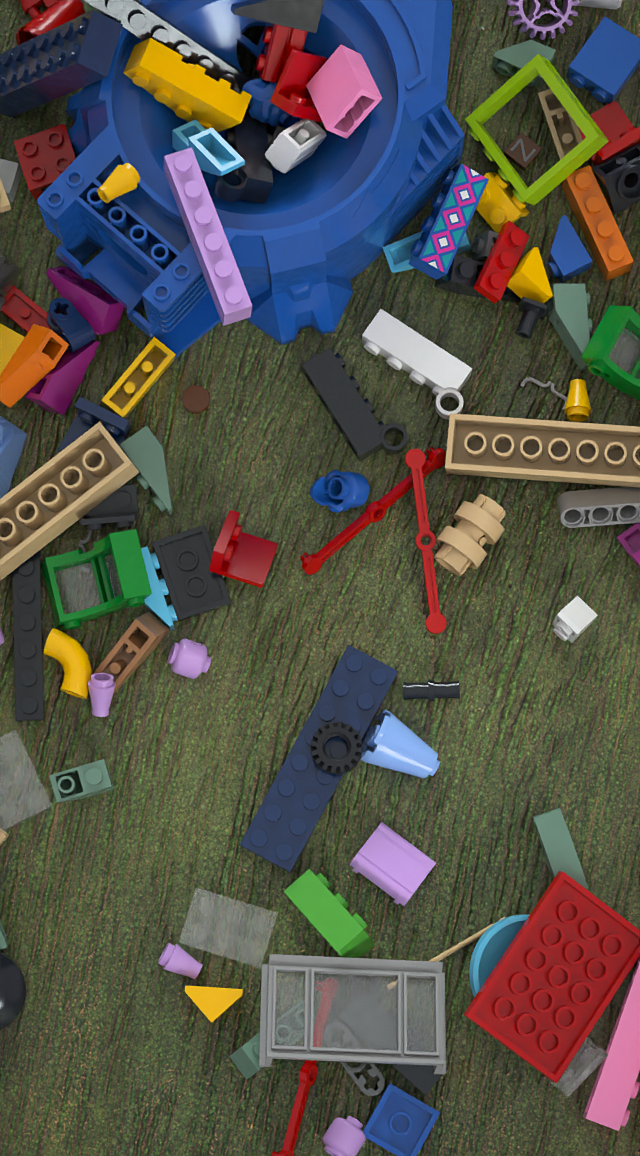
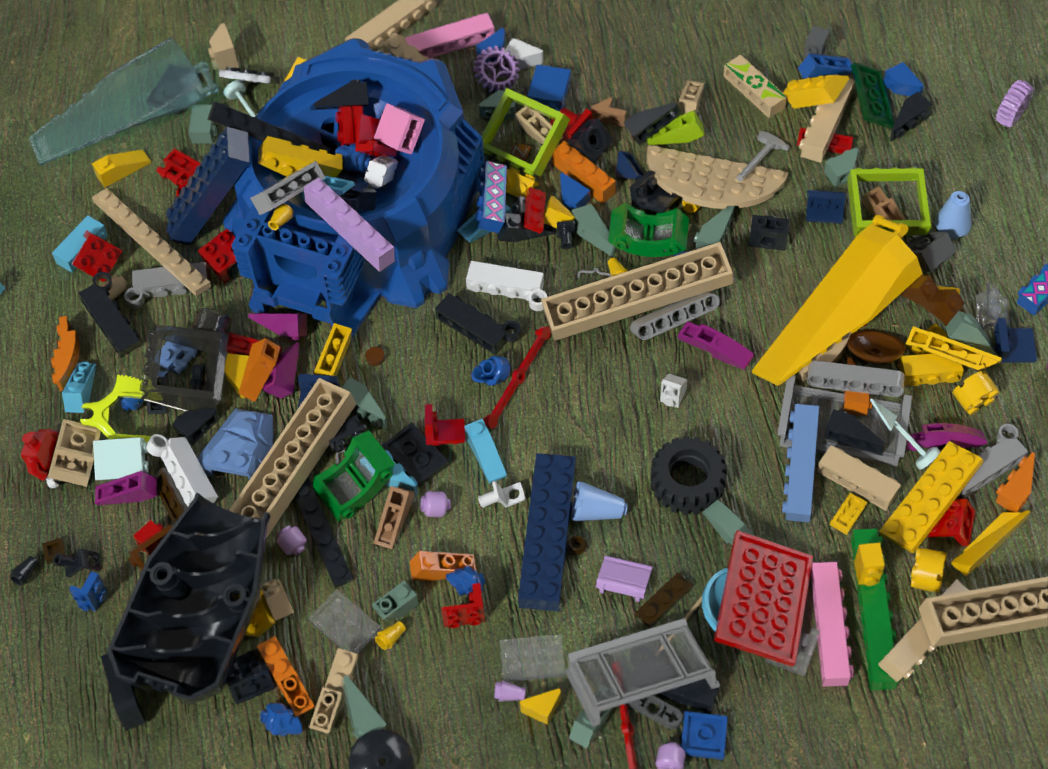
camera: 20 degrees left, 20 degrees down
yellow cylinder [44,628,92,699] -> none
dark blue piece [47,298,95,353] -> none
lavender cone [88,673,116,717] -> none
bright green wedge [284,869,375,958] -> none
black tyre [311,721,362,775] -> none
black pin [403,679,460,702] -> none
red piece [405,449,446,634] -> none
tan piece [434,494,506,577] -> none
none -> light grey hinge [250,161,325,215]
none -> yellow cone [375,621,406,650]
none -> orange slope [409,551,477,581]
none -> red bracket [441,583,485,628]
none -> blue head [446,566,486,597]
none -> medium azure slope [464,419,507,484]
none -> white bracket [478,481,526,508]
none -> dark brown plate [567,536,587,555]
none -> dark brown plate [635,572,692,629]
none -> black tyre [650,436,727,515]

